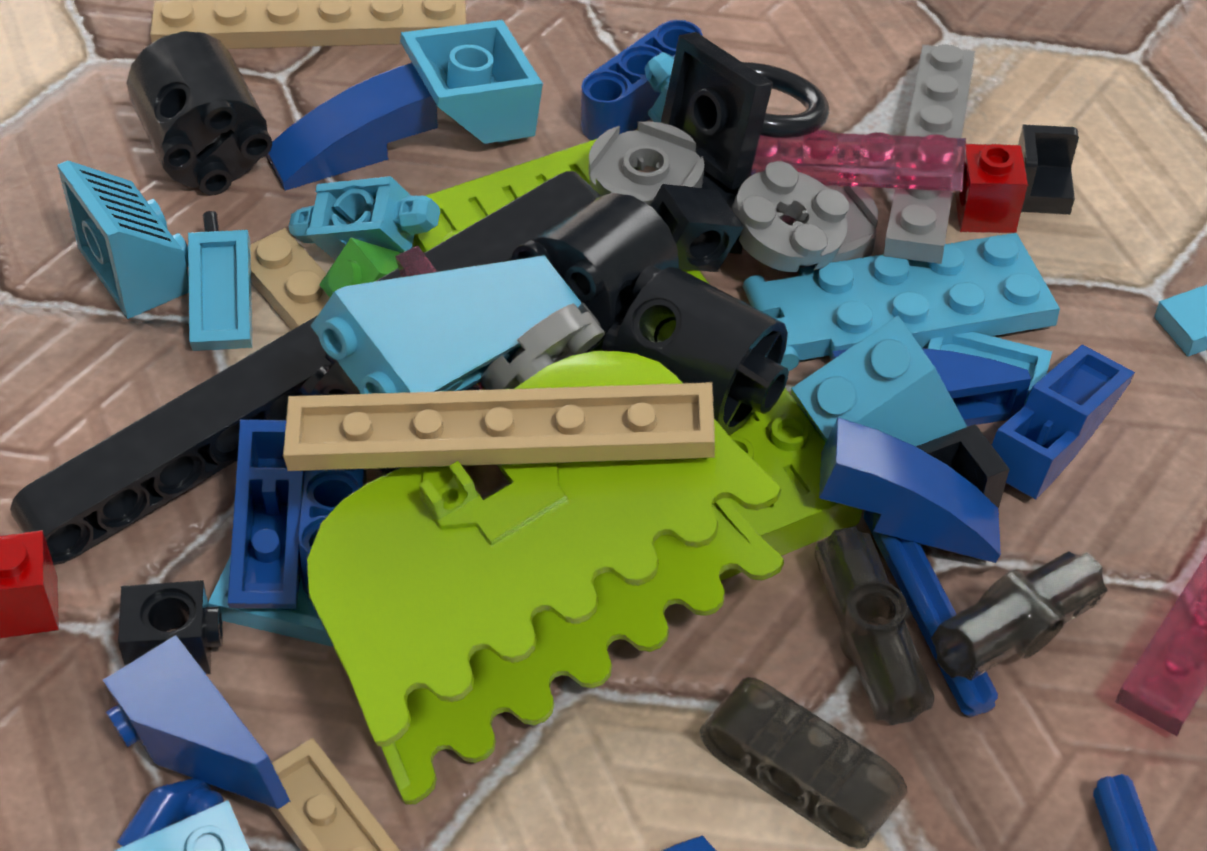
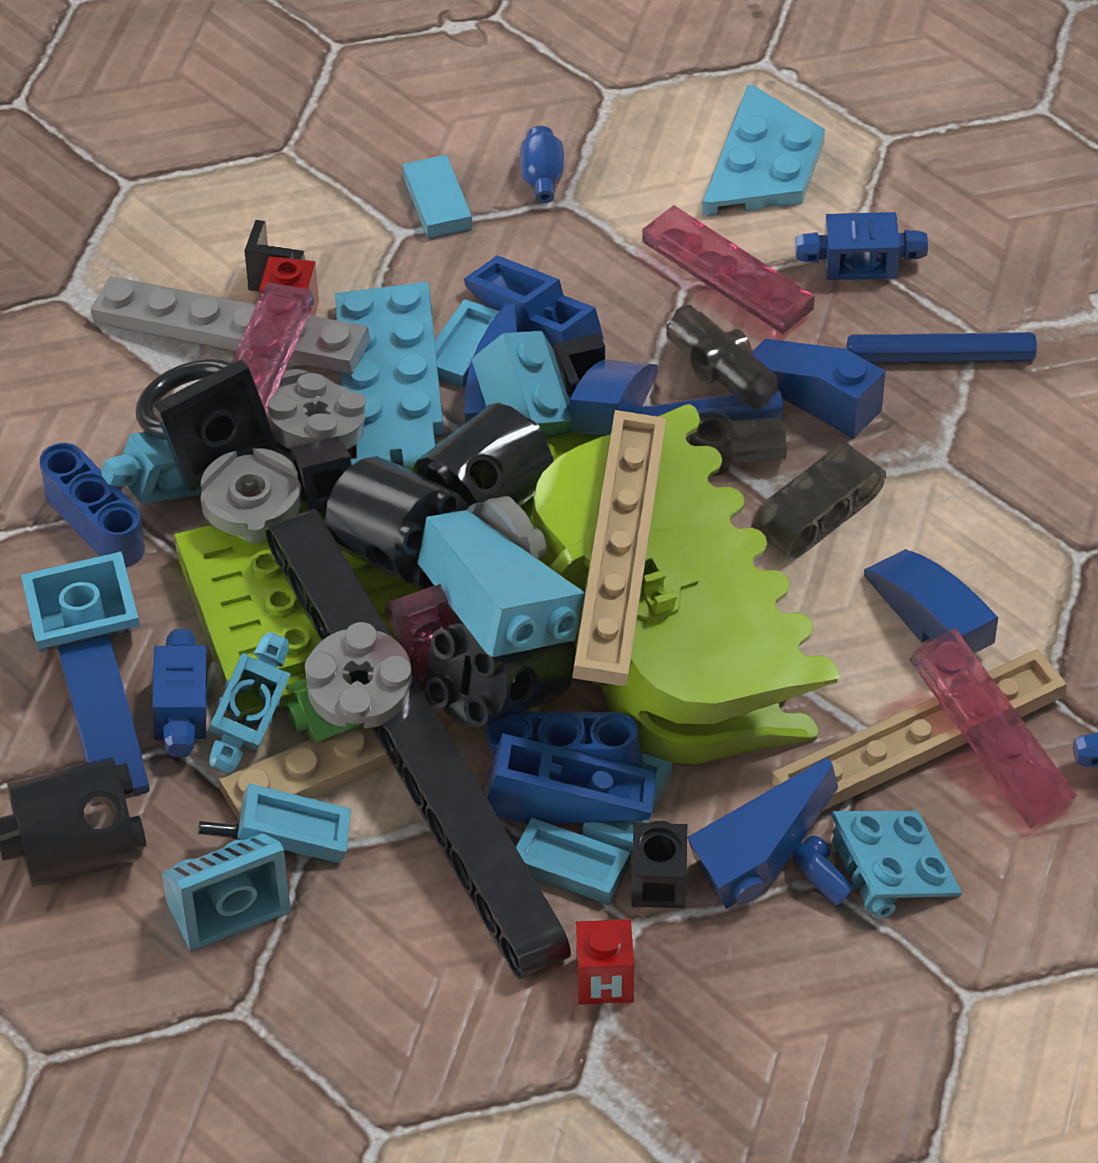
camera: 80 degrees left, 0 degrees up
none -> blue piece [152,629,207,757]
none -> light grey plate [305,622,412,728]
none -> medium azure tile [516,818,630,905]
none -> blue slope [737,339,886,439]

